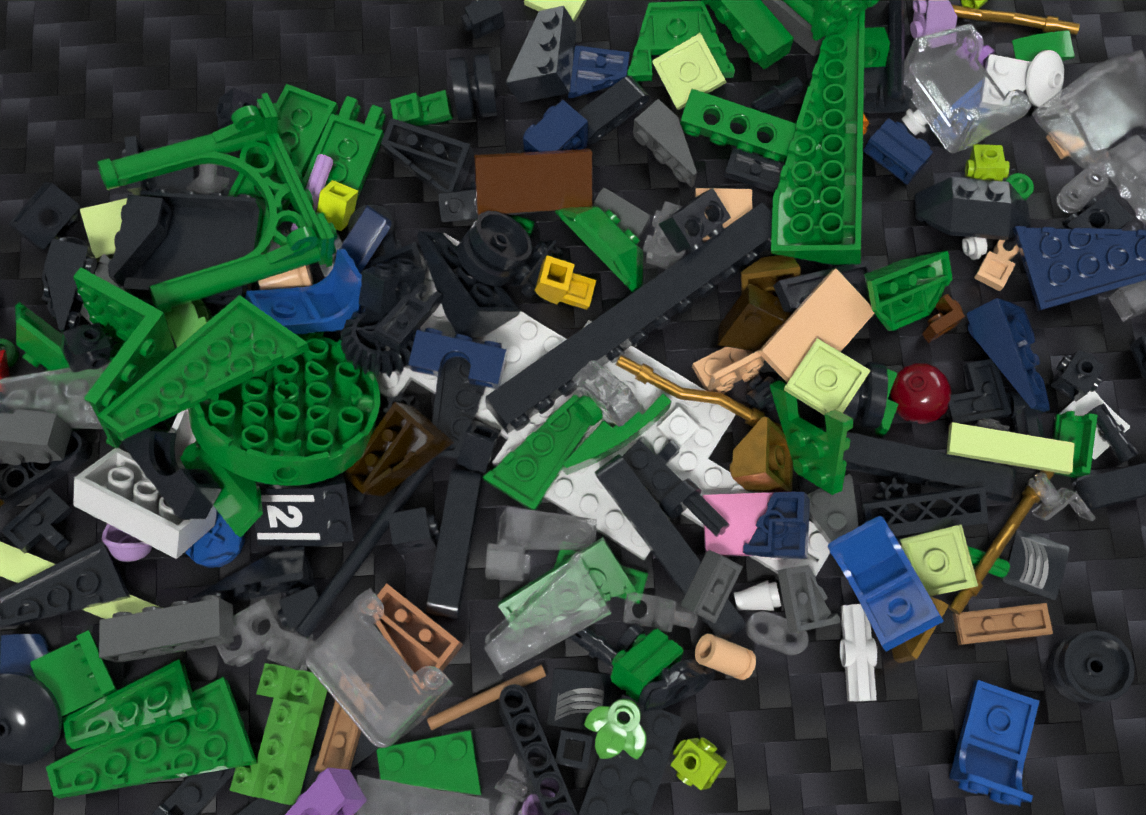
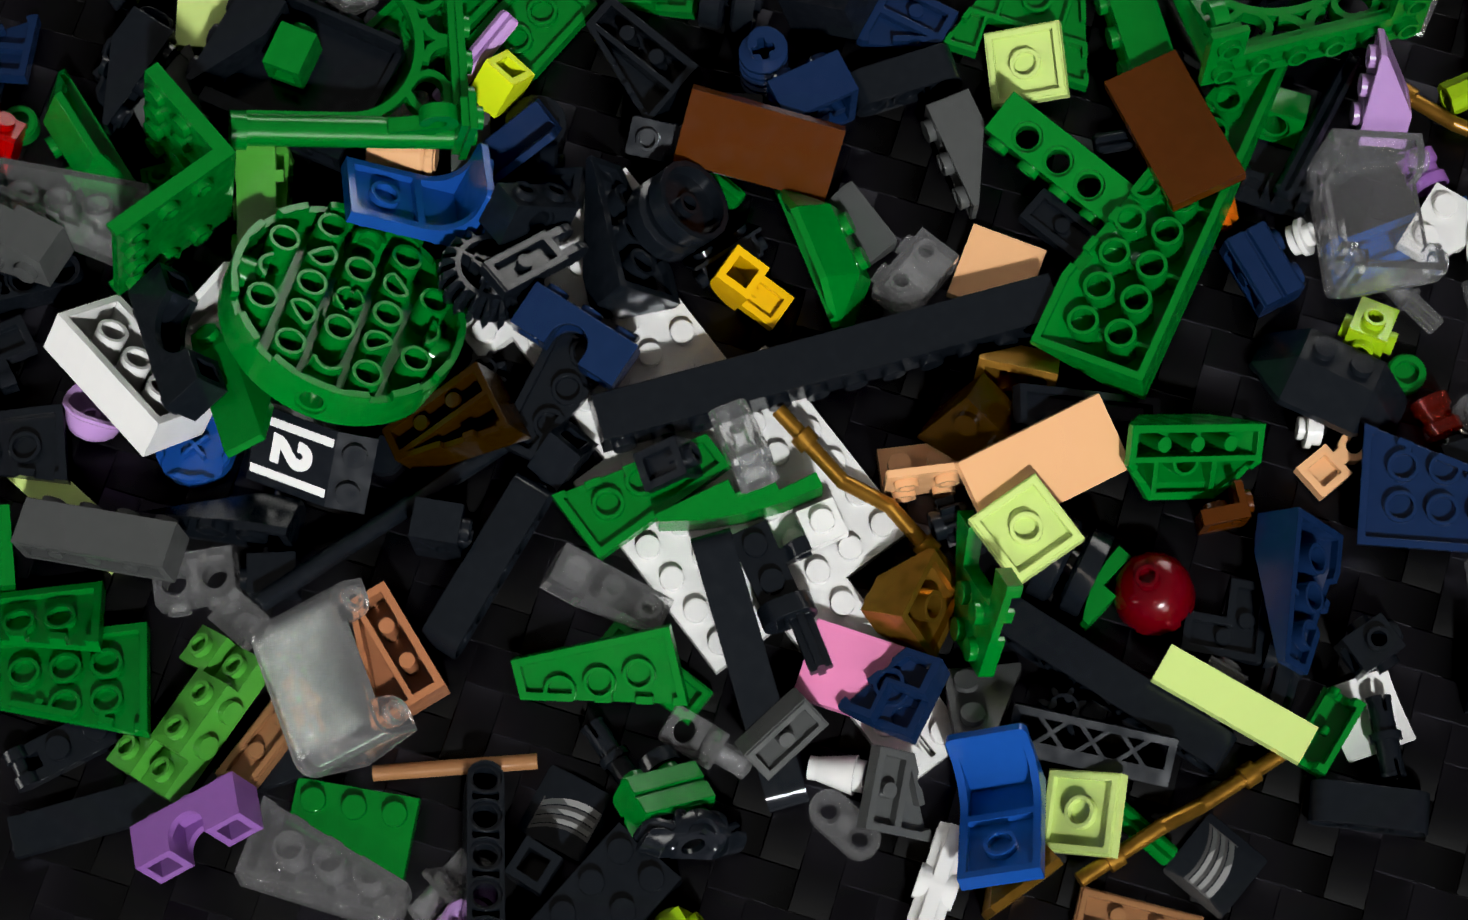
camera: 20 degrees right, 0 degrees up
black brick [61,323,114,373] -> none
green wing [97,295,309,440] -> none
clear wedge [484,551,611,675] -> none
clear brick [485,544,531,581] -> none
green tile [574,395,603,426] -> none
bright green plate [584,699,647,759] -> none
black brick [658,188,731,253] -> none
light nougat piece [695,634,756,680] -> none
clear bracket [1028,472,1096,522] -> none
none -> green brick [262,21,323,90]
none -> black bracket [633,435,703,493]
none -> dark blue piece [739,26,788,98]
none -> reddish brown tile [1104,49,1246,212]
none -> clear axle [1373,265,1444,334]
none -> clear red wheel [1410,390,1464,443]

